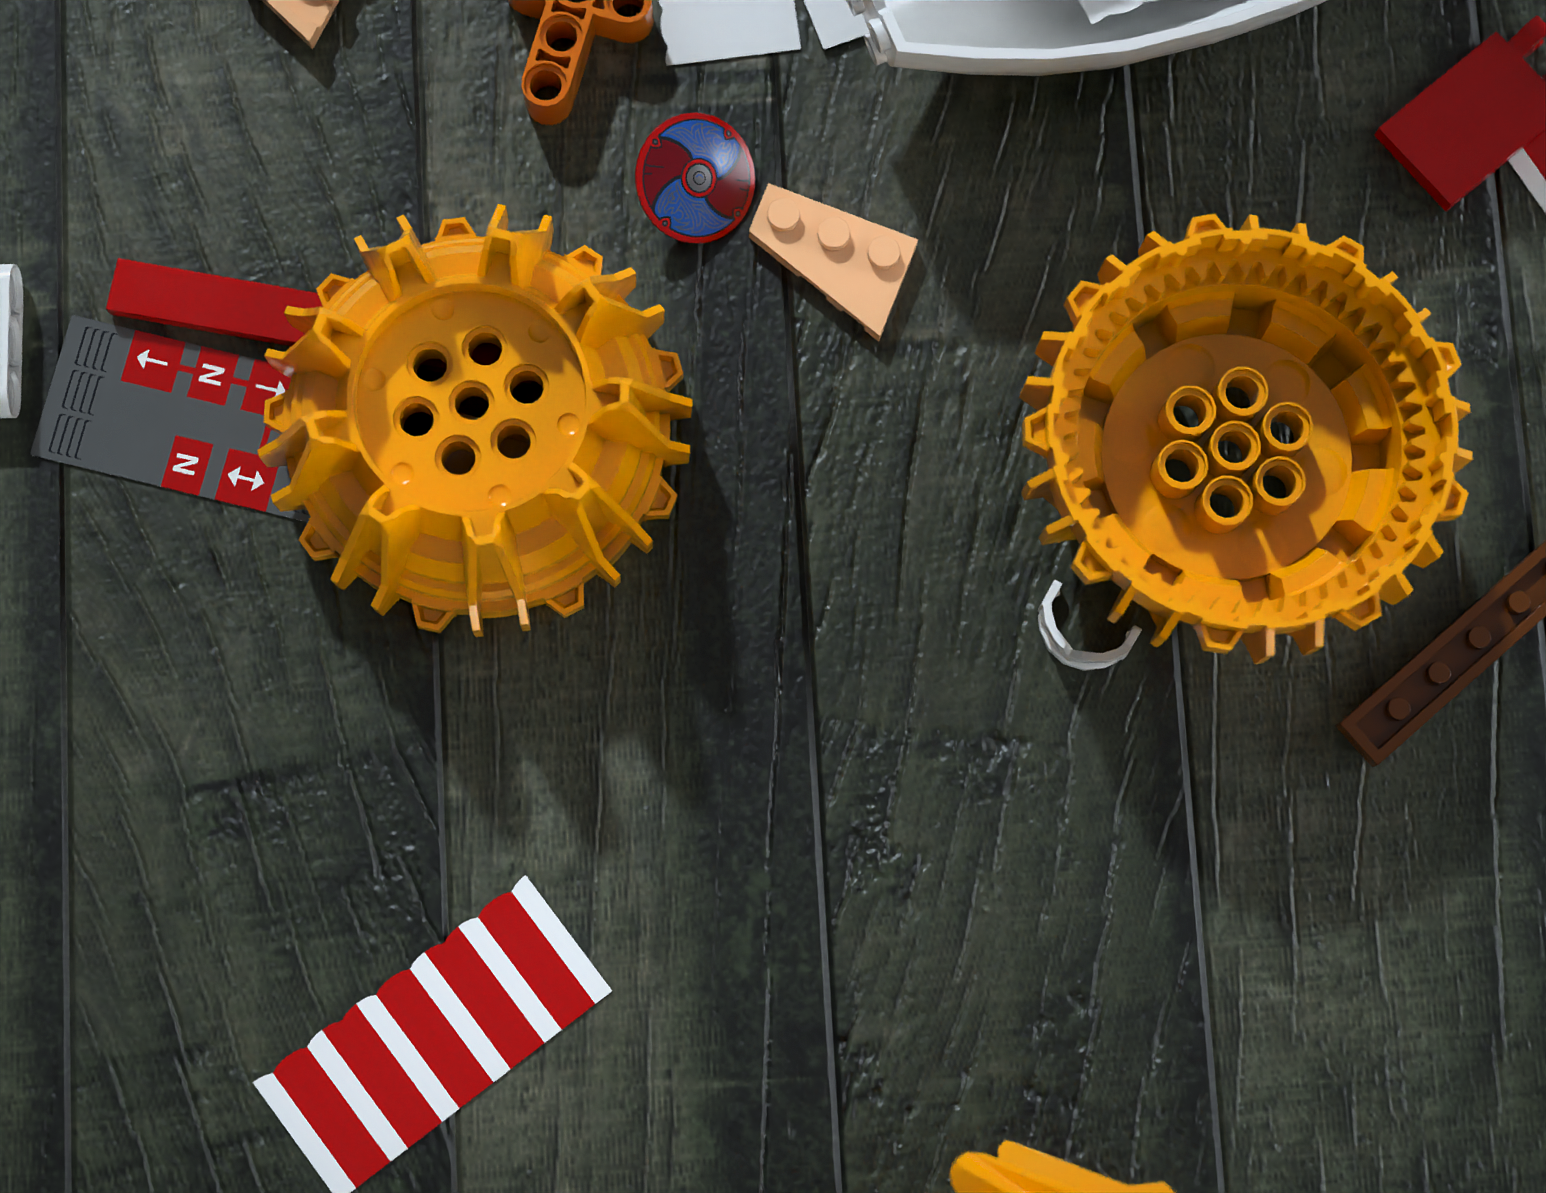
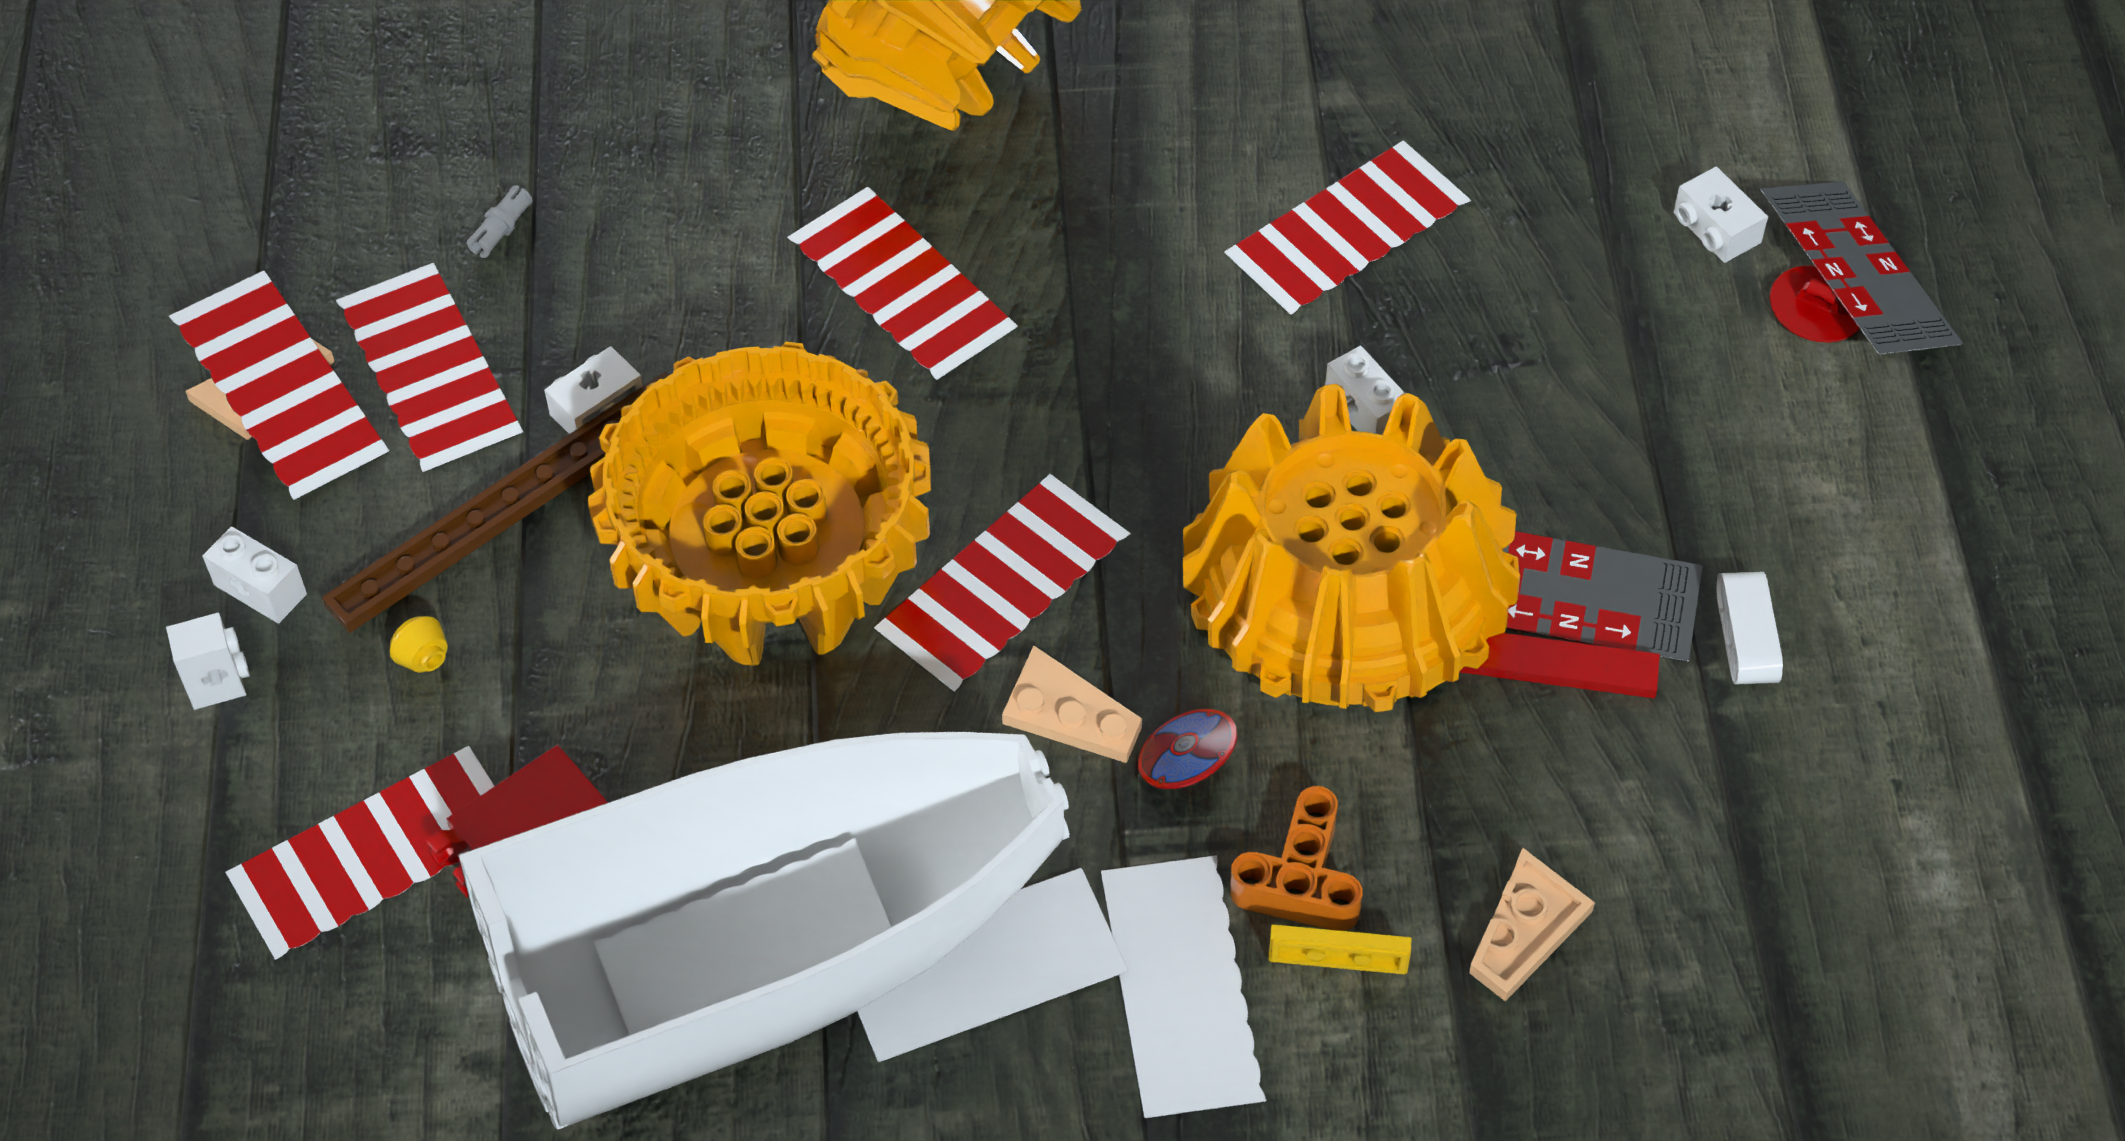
camera: 175 degrees left, 25 degrees down
none -> white brick [544,346,643,434]
none -> red sticker [787,187,1018,380]
none -> red sticker [874,474,1131,692]
none -> white brick [1325,345,1404,435]

